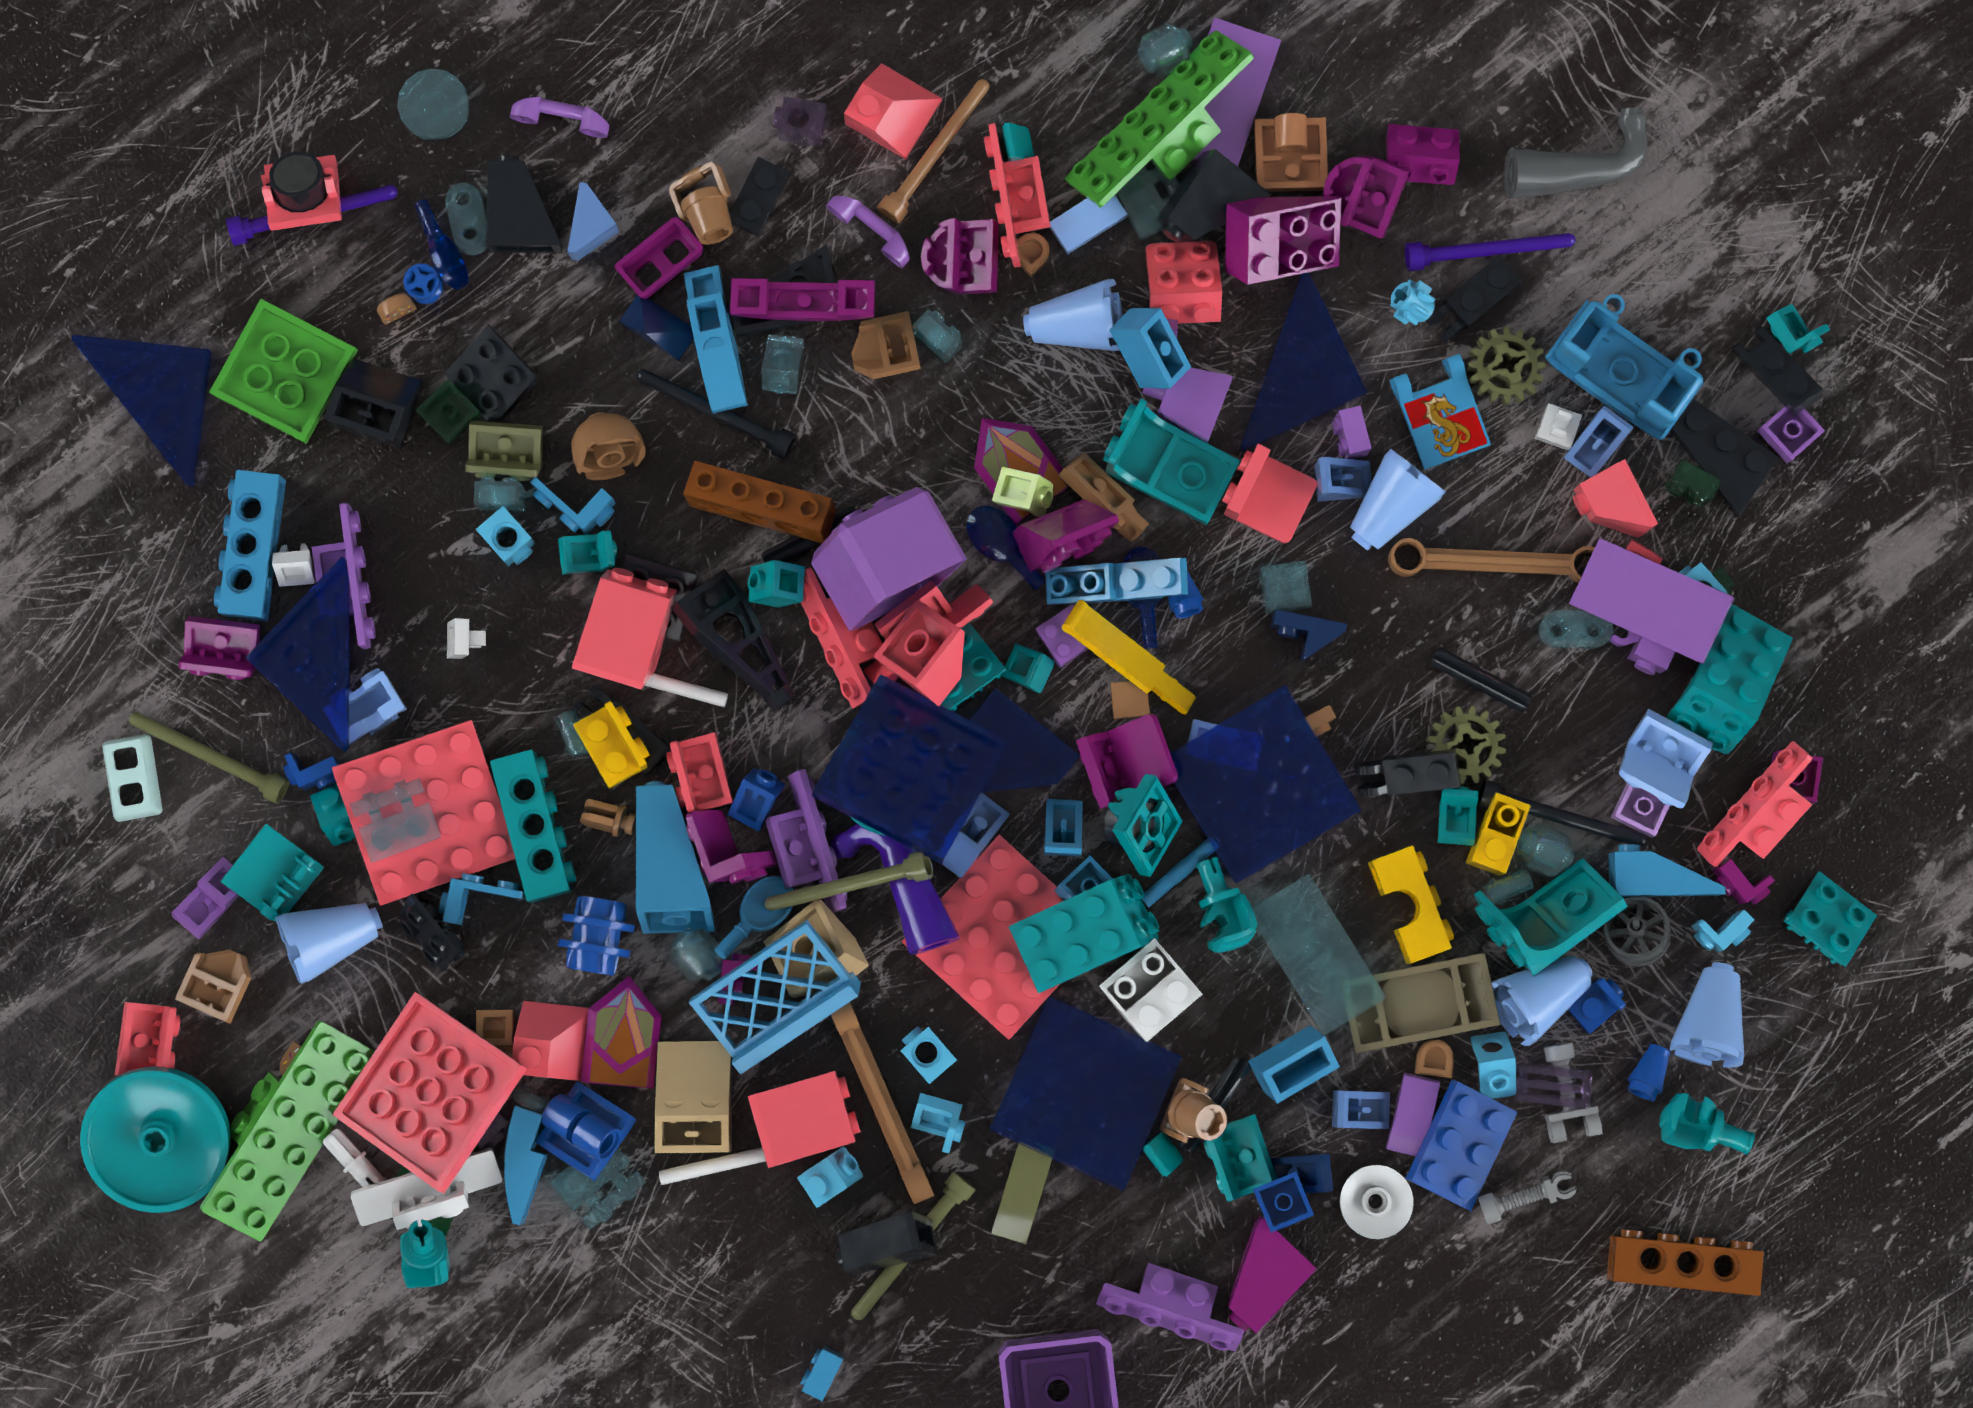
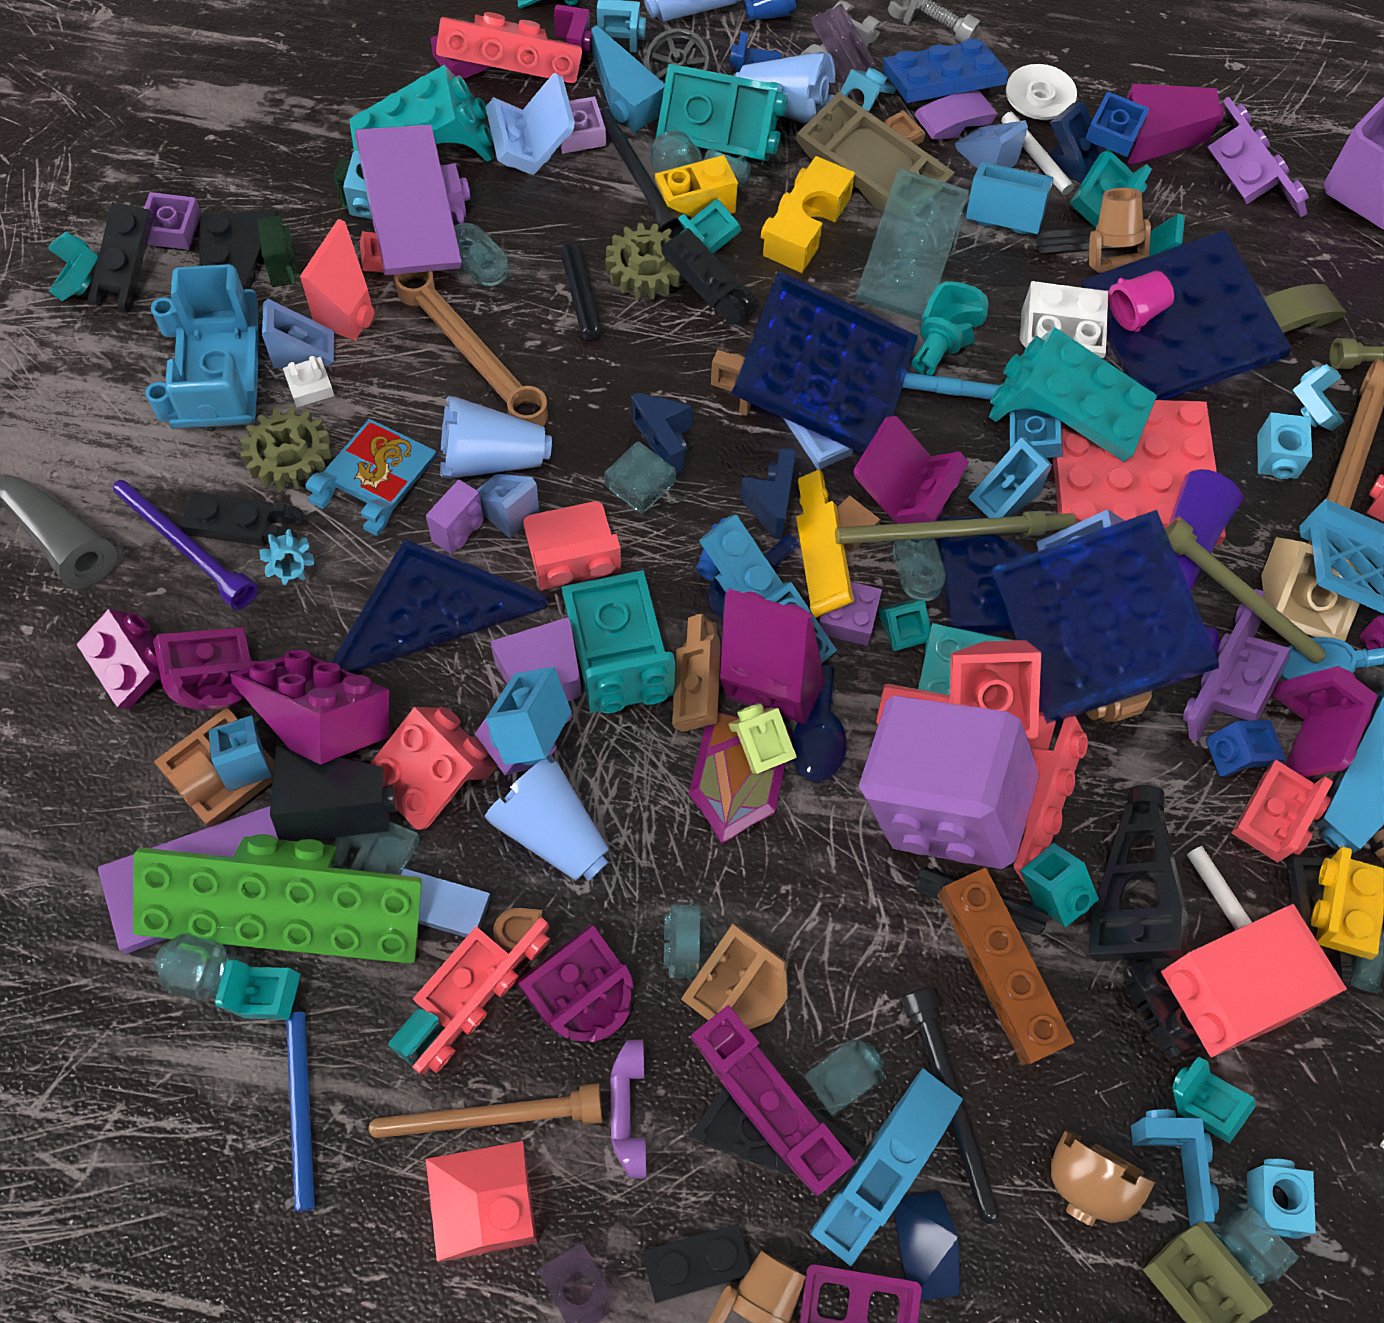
camera: 130 degrees left, 20 degrees down
teal piece [1105,773,1183,877] -> none
none -> dark azure slope [209,715,272,792]
none -> teal bracket [215,960,301,1020]
none -> blue bar [286,1012,315,1212]
none -> dark blue slope [740,448,796,540]
none -> olive bar [835,511,1076,544]
none -> clear light blue plate [892,538,946,601]
none -> white bar [1001,112,1074,195]
none -> dark pink piece [1108,270,1174,332]

